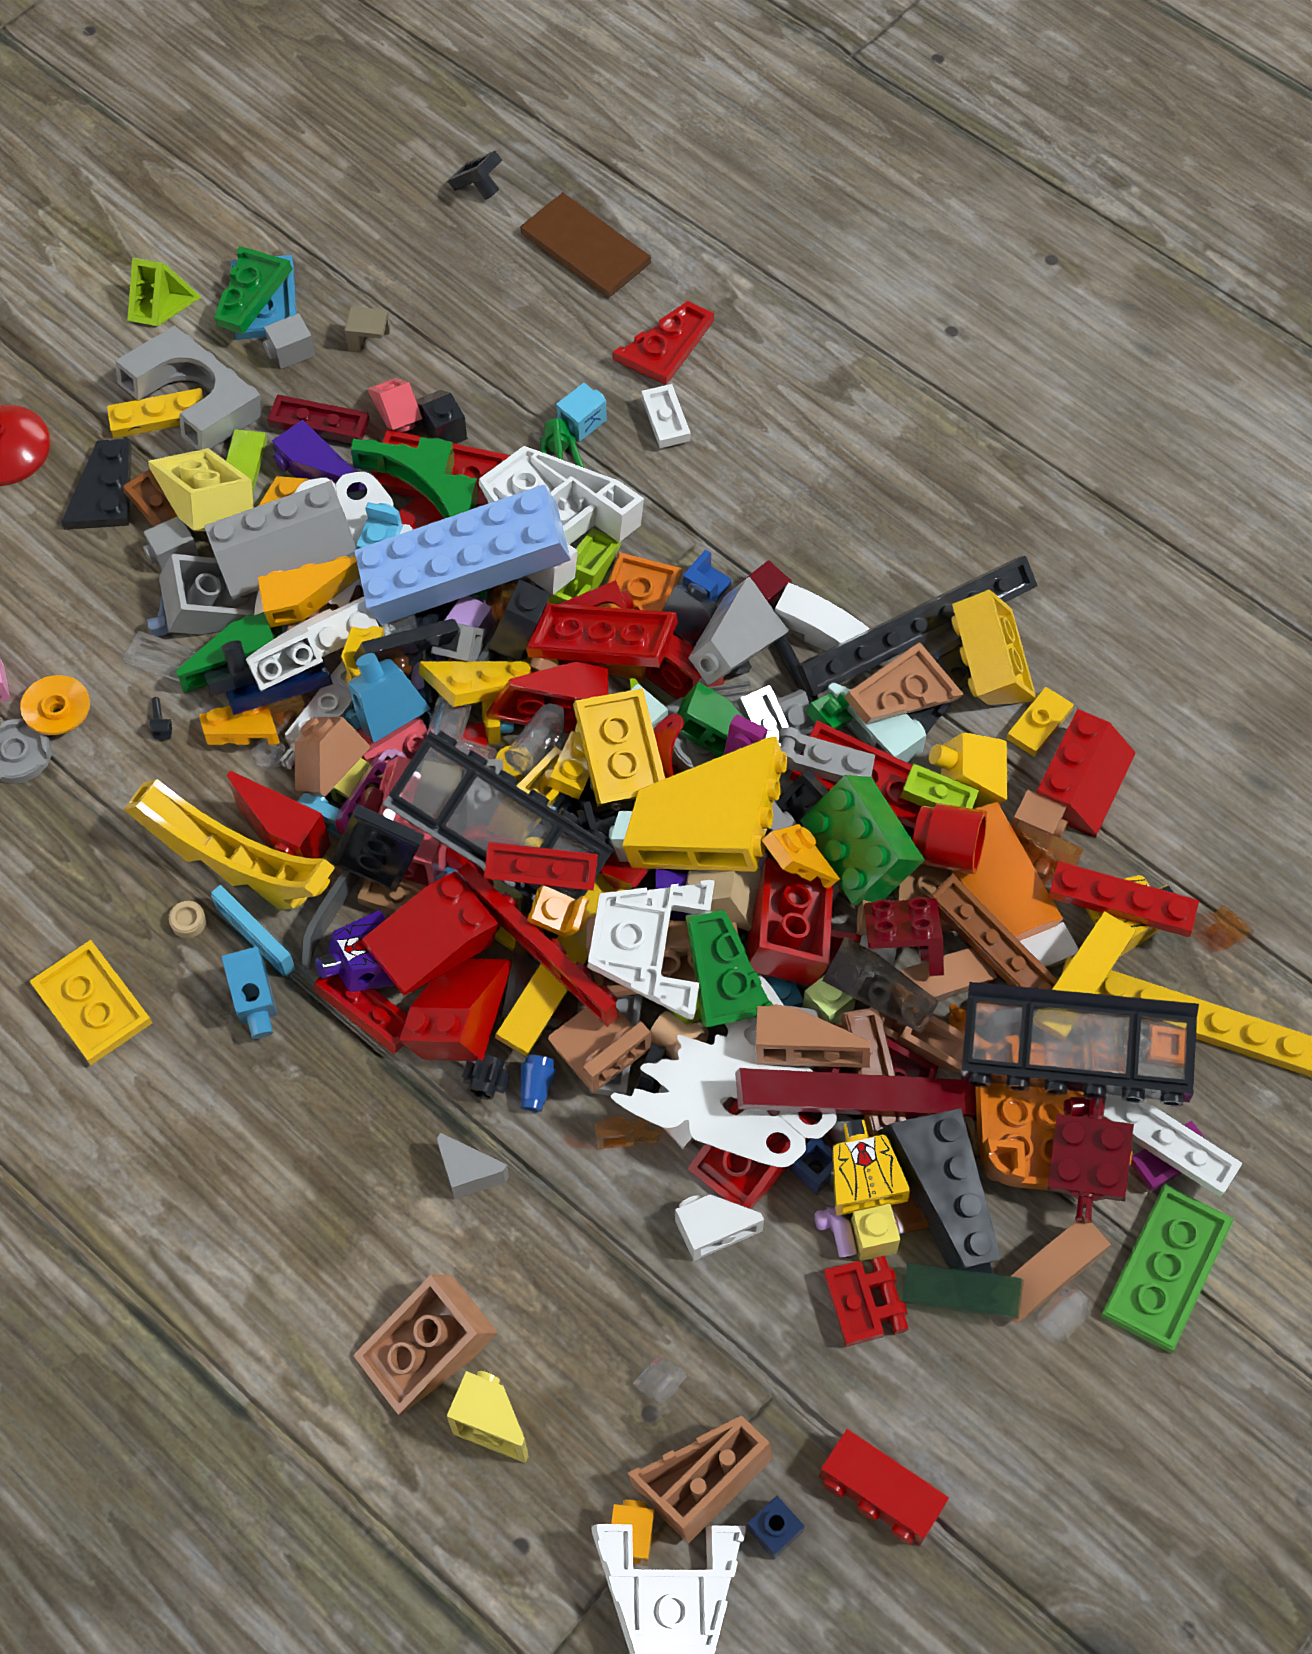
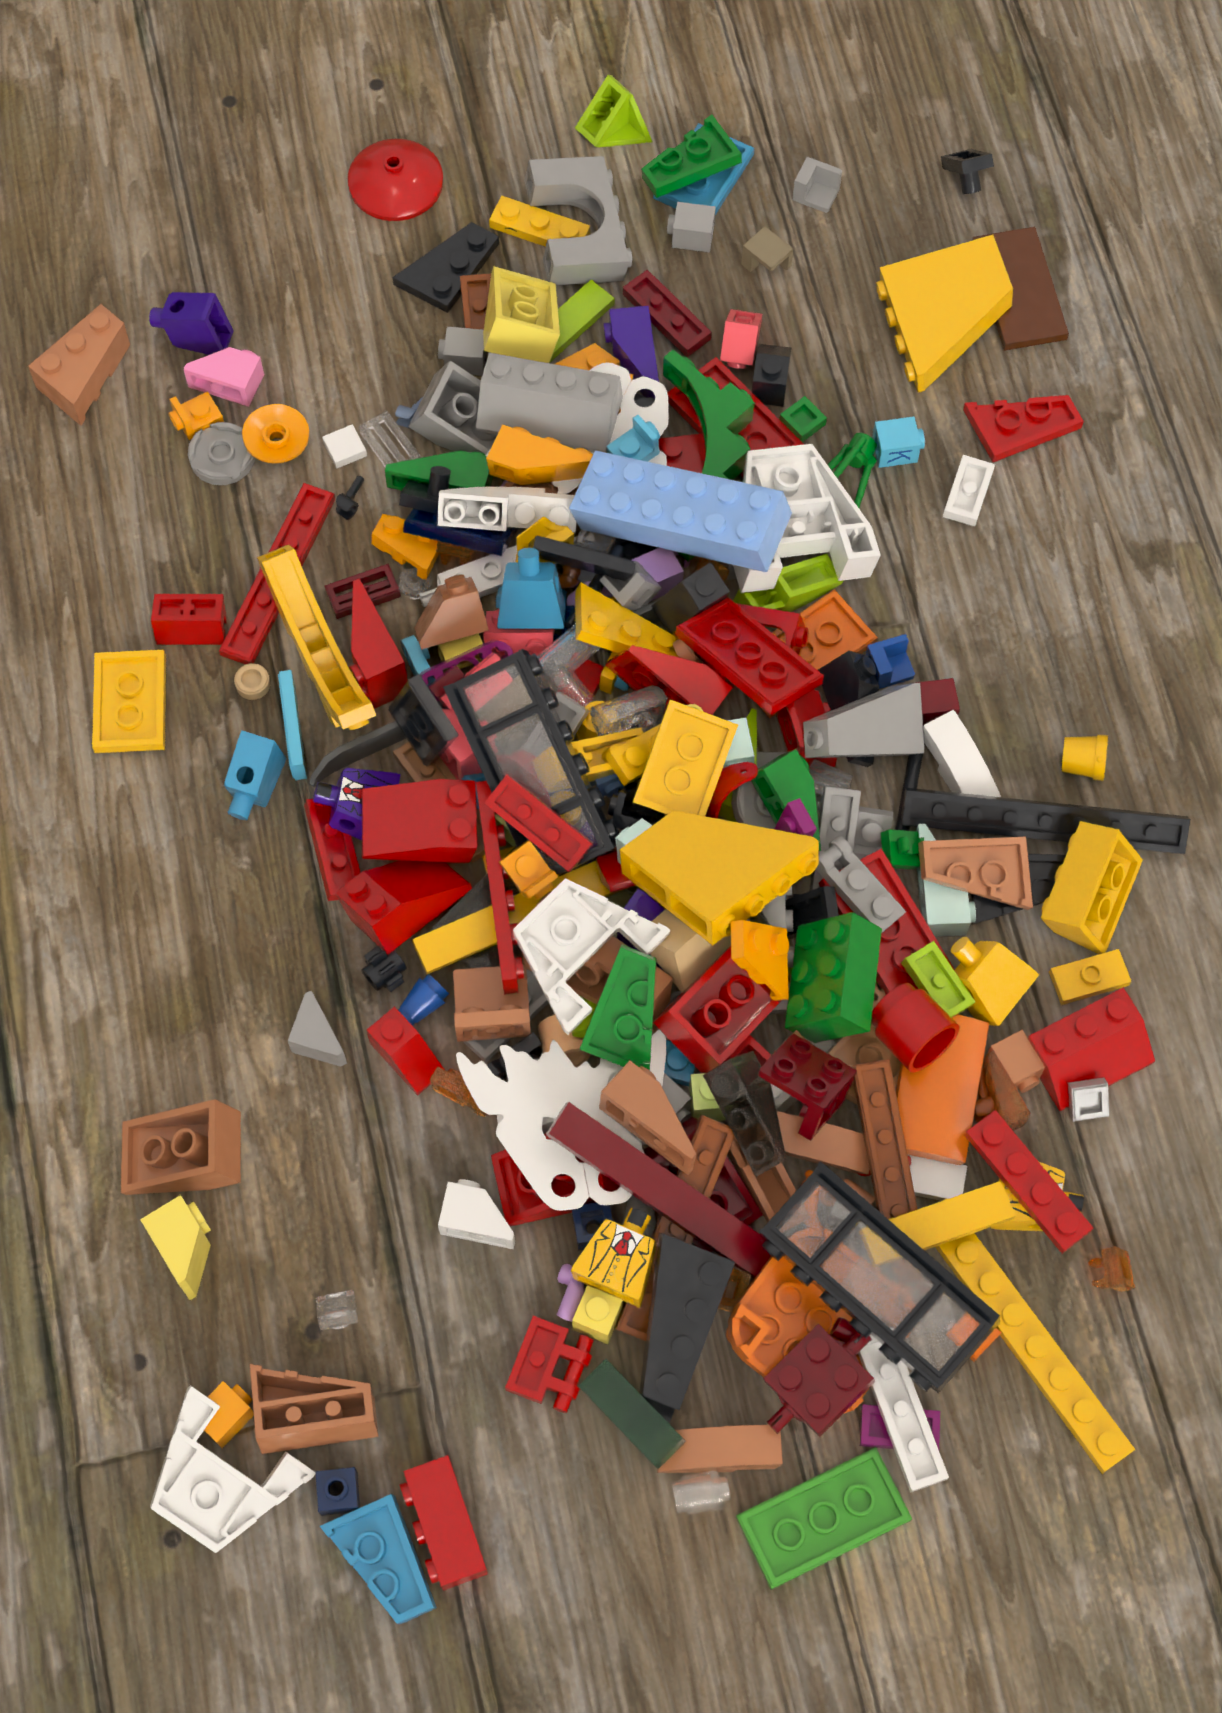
camera: 35 degrees right, 5 degrees up
none -> red hinge [151,594,227,645]
none -> red tile [219,483,335,665]
none -> dark azure wing [320,1494,437,1624]
none -> white tile [322,424,367,469]
none -> dark red tile [324,563,401,619]
none -> red slope [366,1006,445,1096]
none -> green tile [779,396,827,442]
none -> light grey panel [792,157,842,213]
none -> yellow slope [876,235,1013,393]
none -> yellow piece [1062,735,1108,781]
none -> tile [1068,1078,1109,1122]

